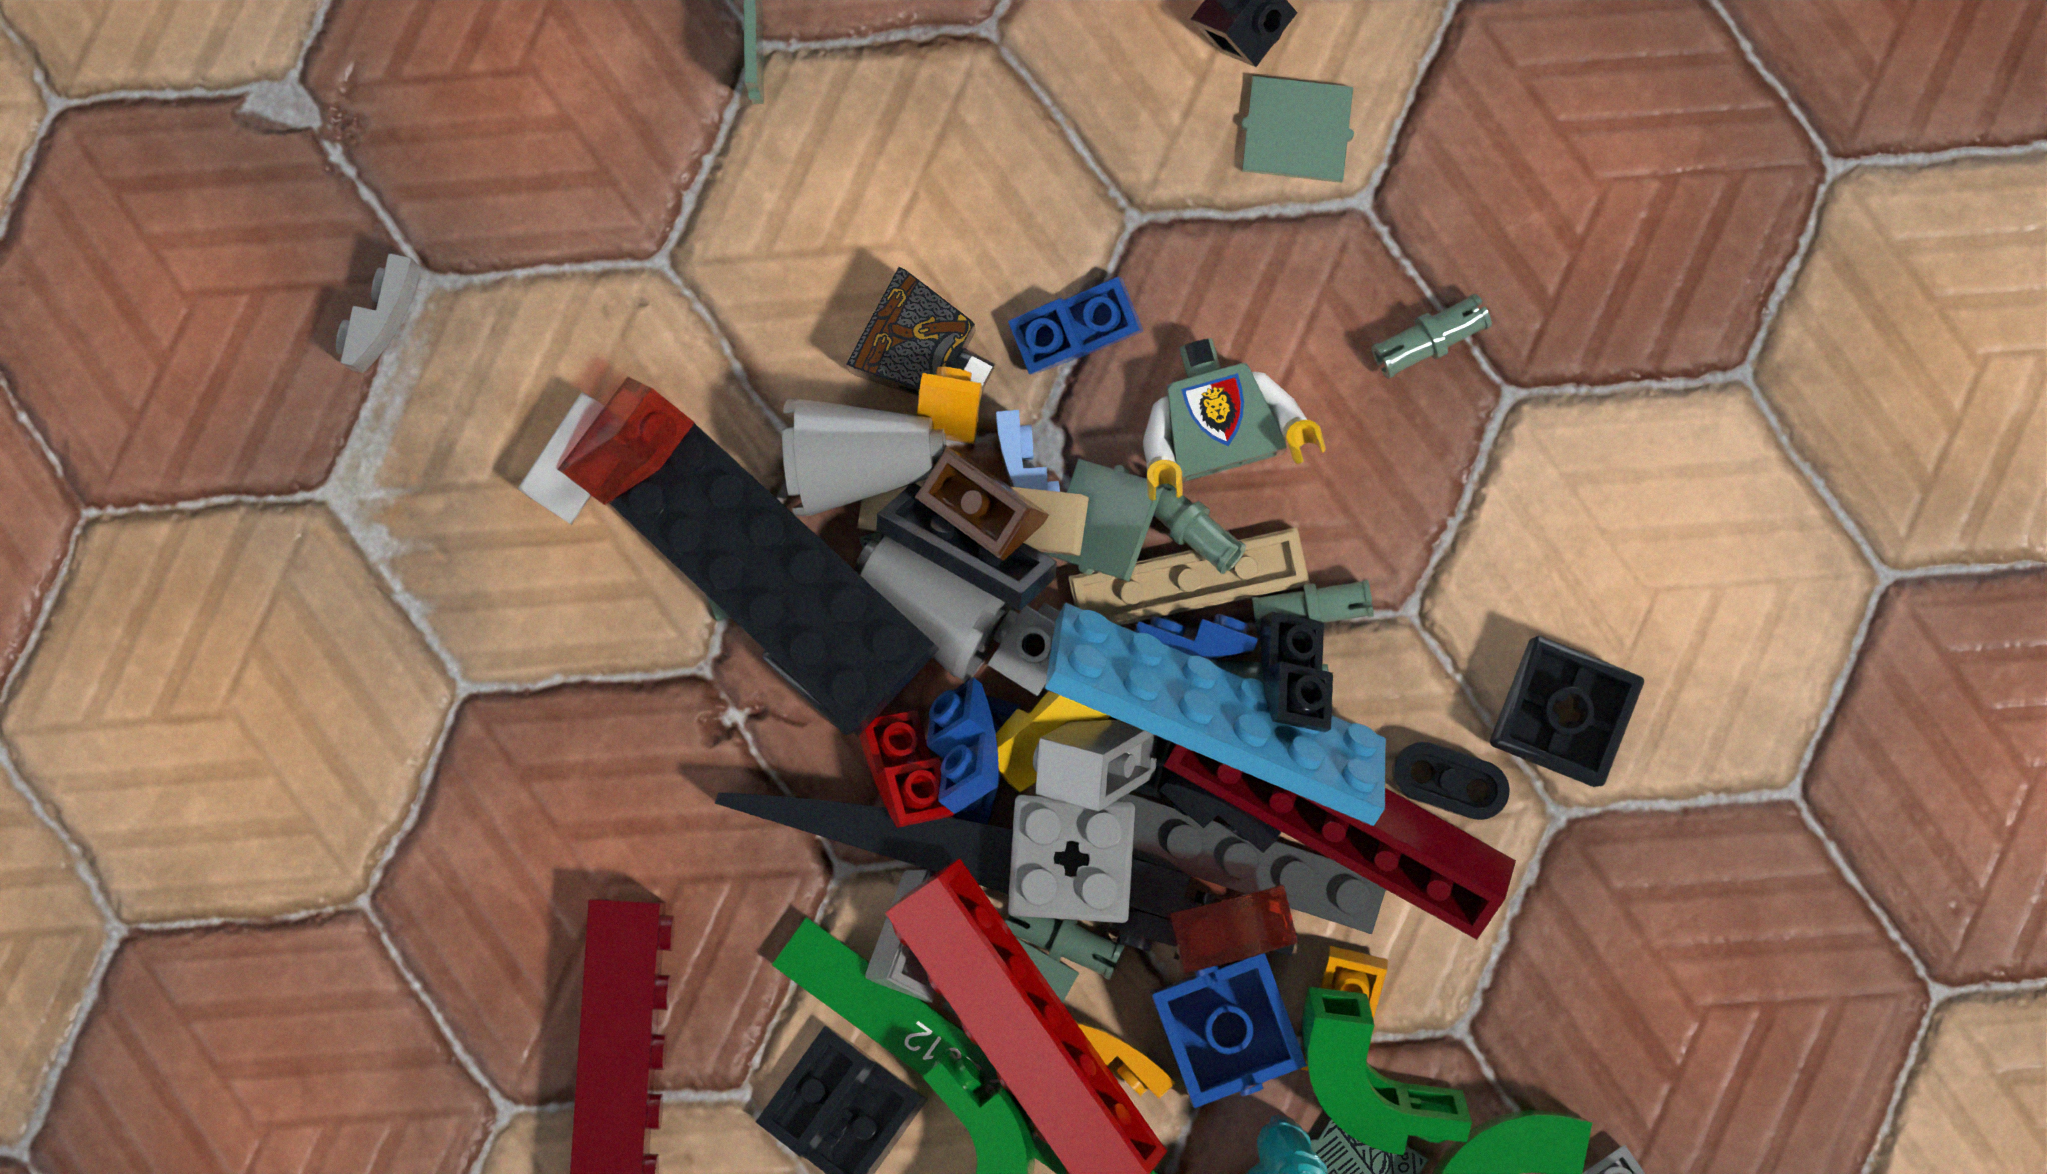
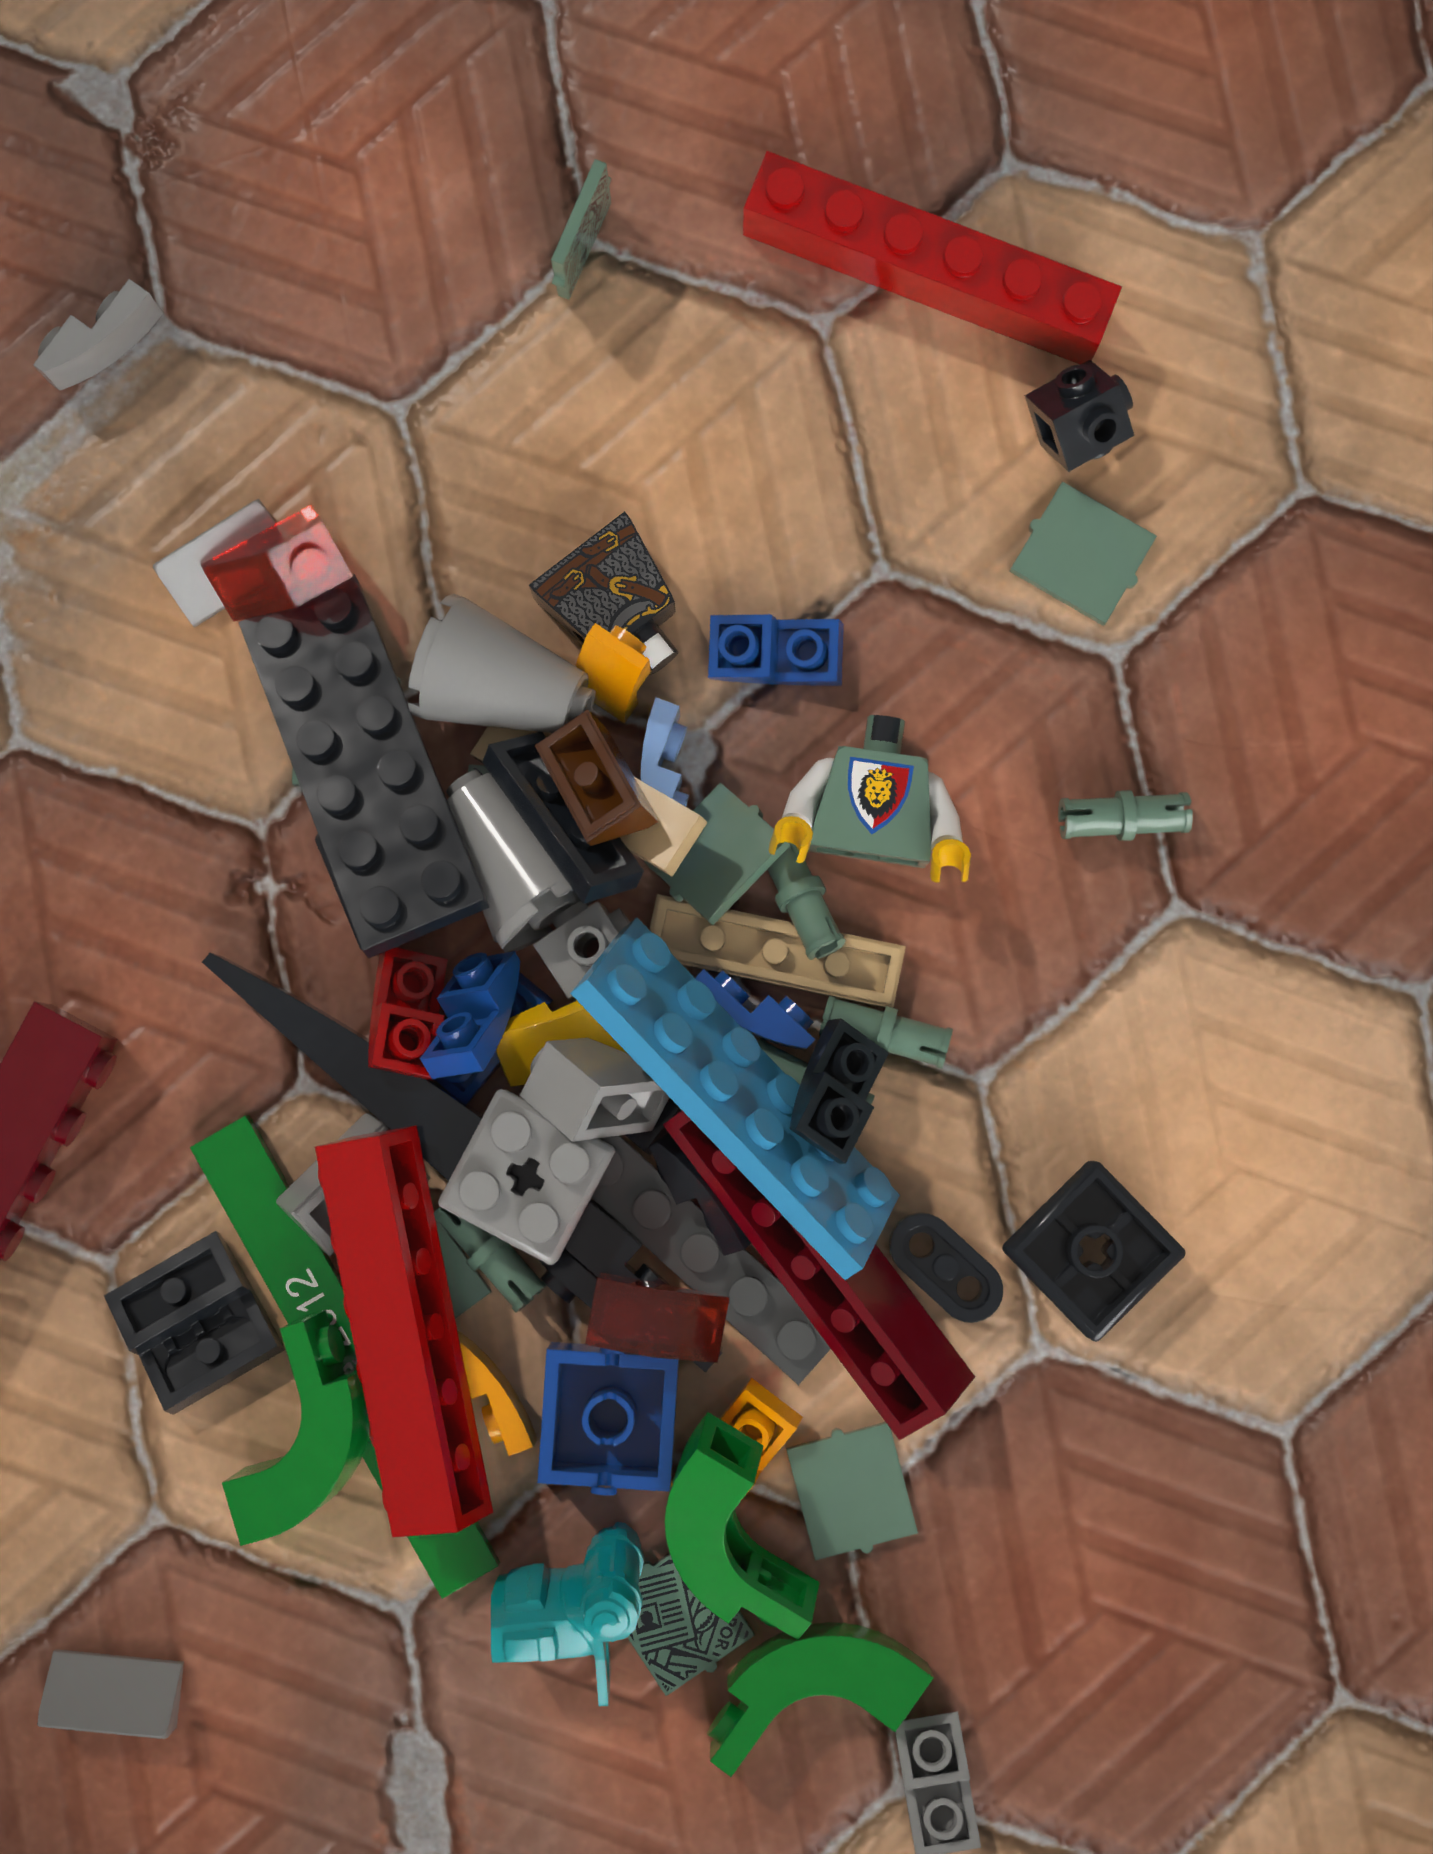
camera: 25 degrees right, 0 degrees up
none -> sand green piece [786,1422,918,1561]

